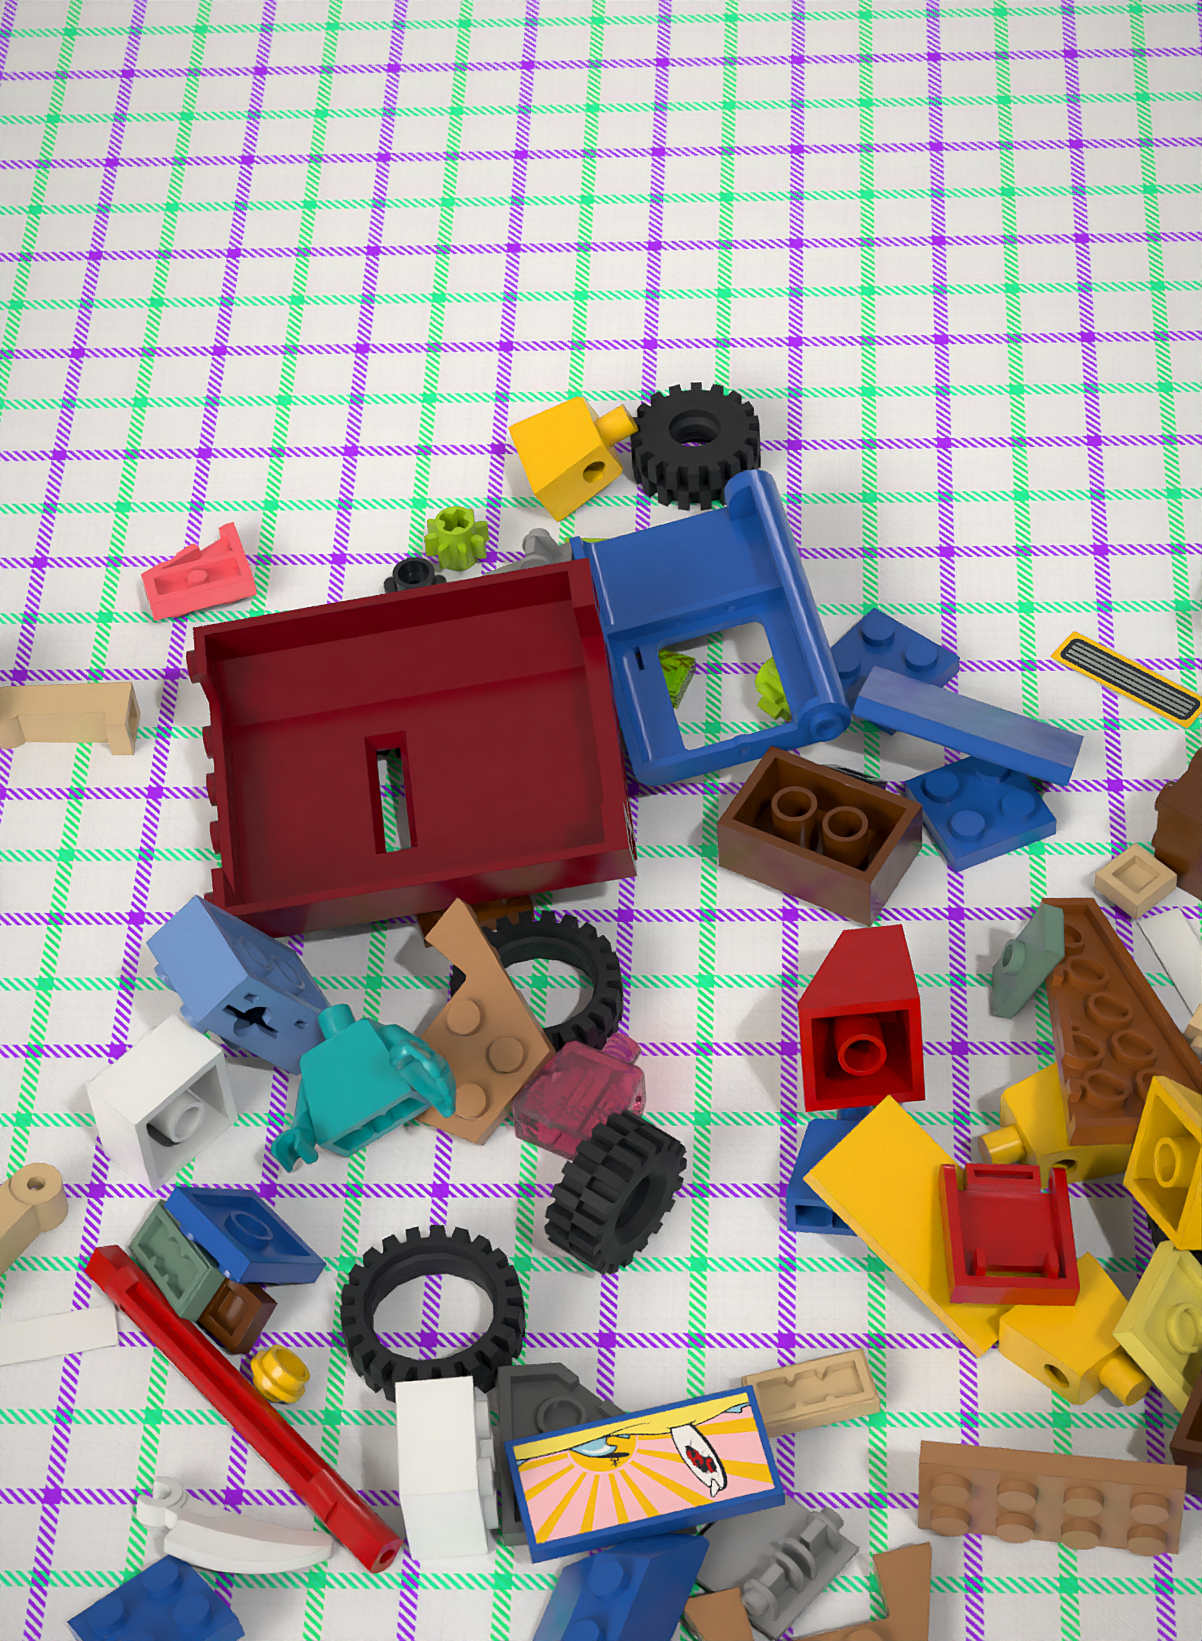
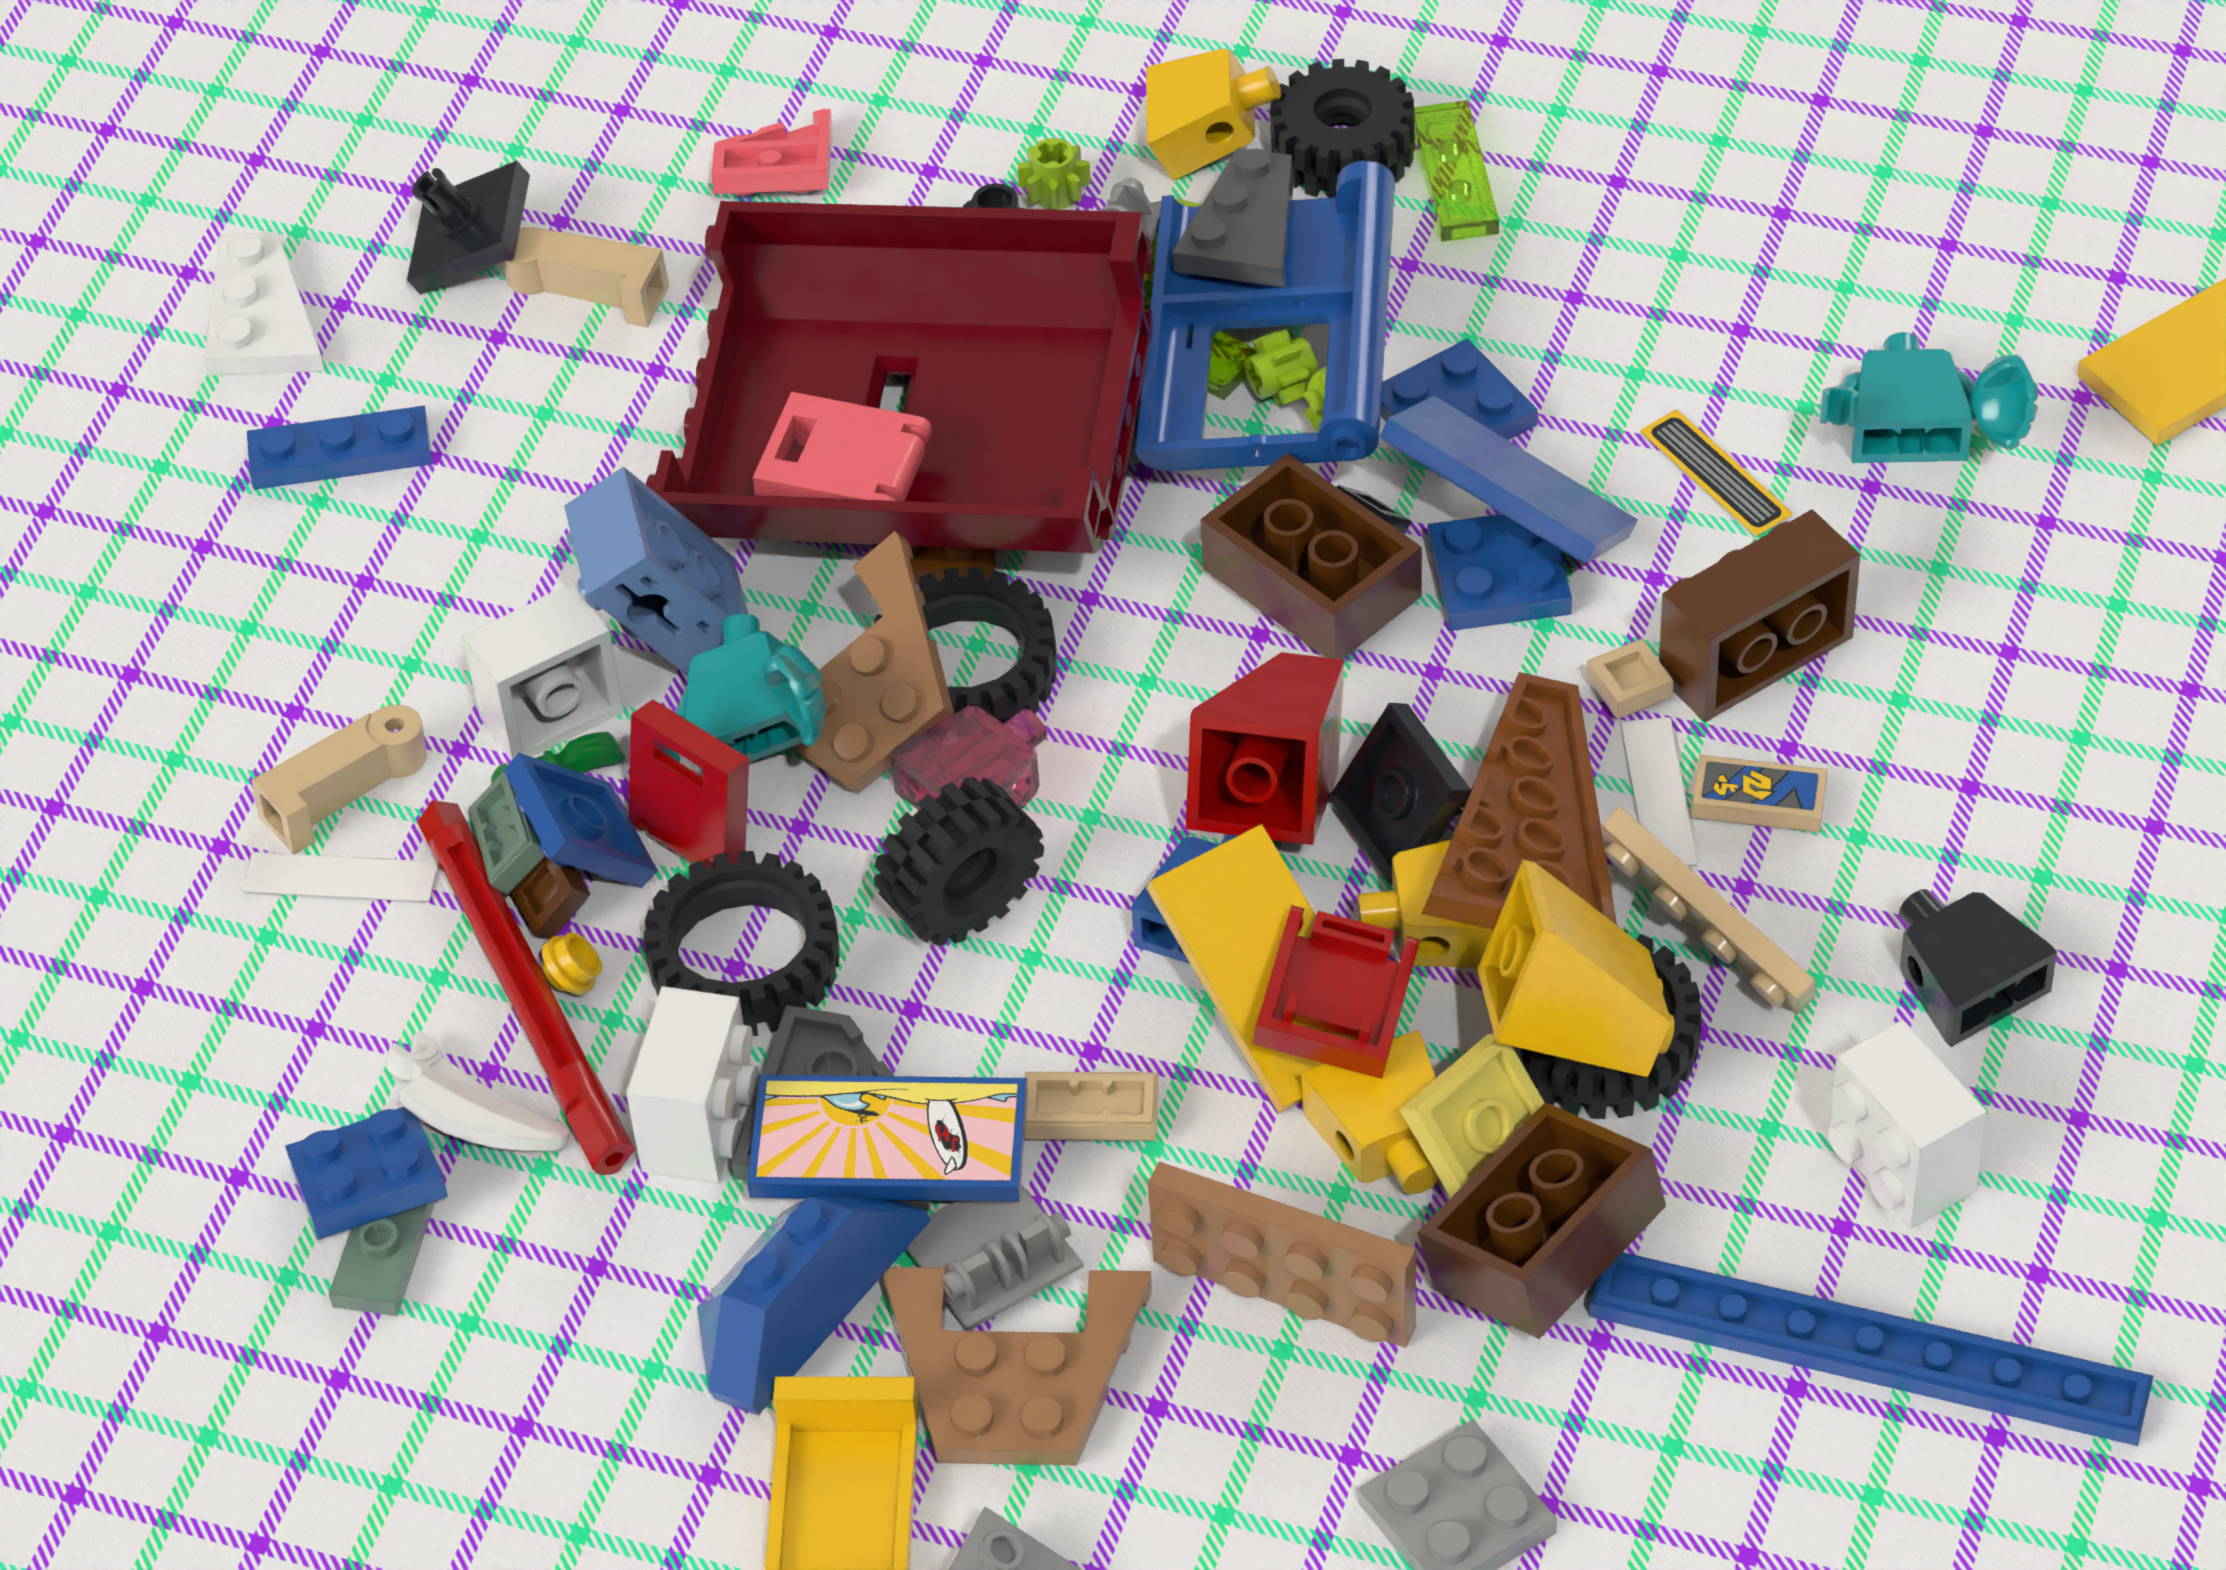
camera: 15 degrees right, 0 degrees up
sand green plate [992,903,1065,1020] -> none
none -> green piece [491,732,626,784]
none -> red container [629,699,749,869]
none -> coral container [752,392,932,501]
none -> dark grey wing [1172,148,1294,288]
none -> lime gear [1244,329,1318,406]
none -> black tile [1329,703,1472,885]
none -> clear neon green tile [1414,100,1499,242]

